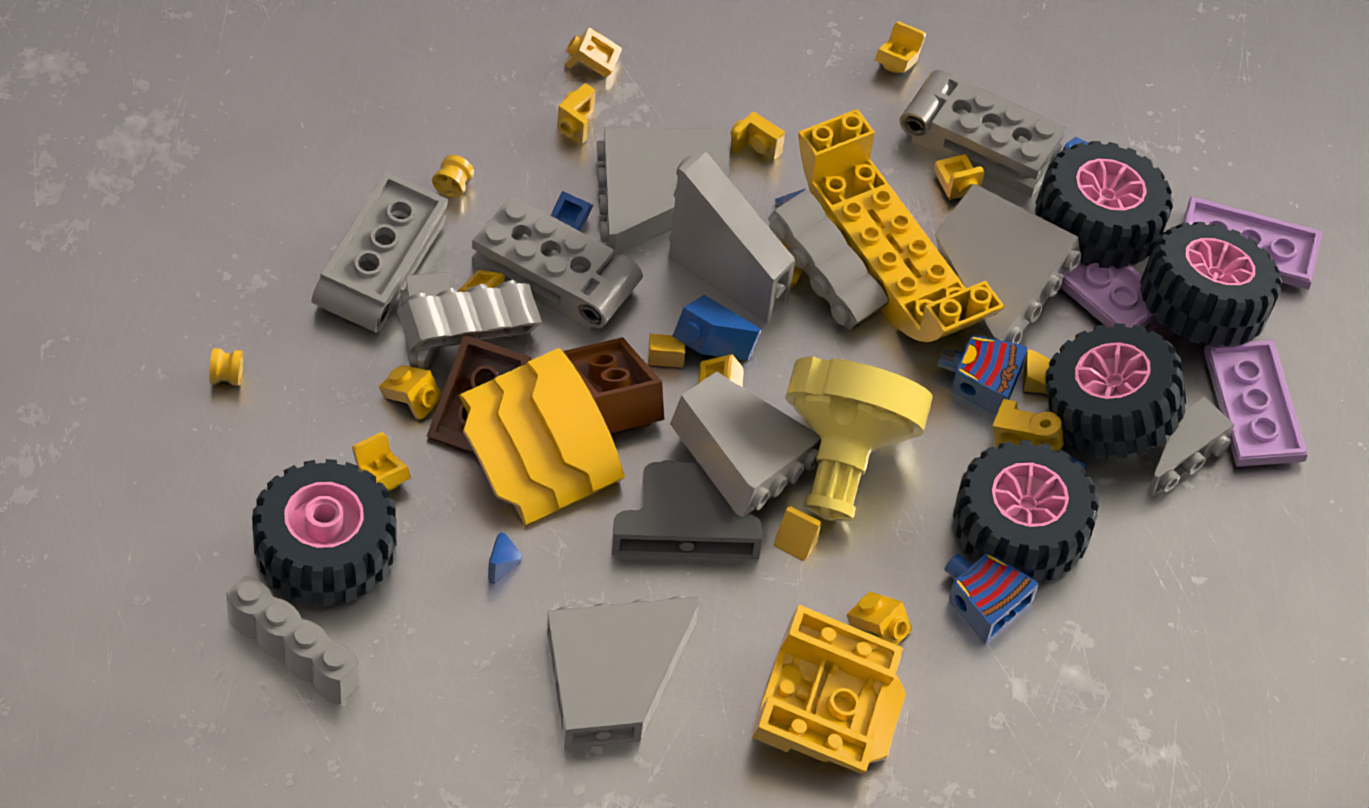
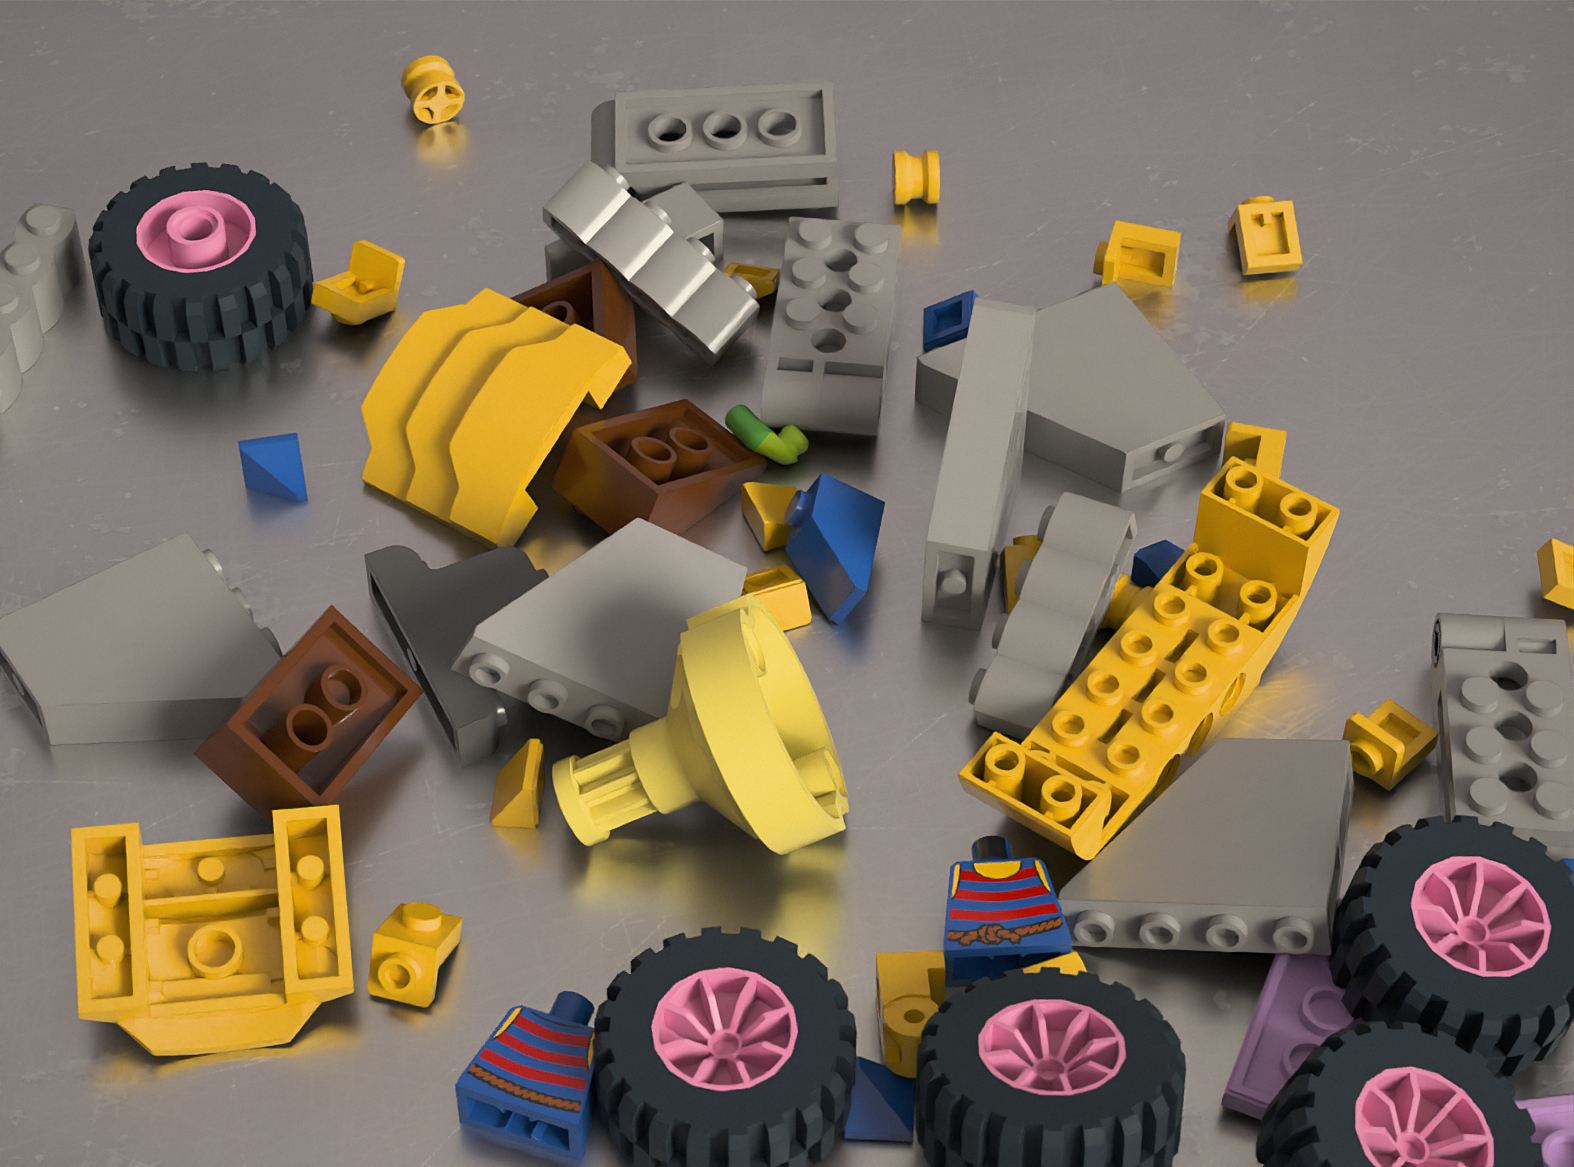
camera: 70 degrees right, 5 degrees down
yellow bracket [378,365,442,420] -> none
none -> reddish brown slope [193,605,424,827]
none -> arm [725,404,809,465]

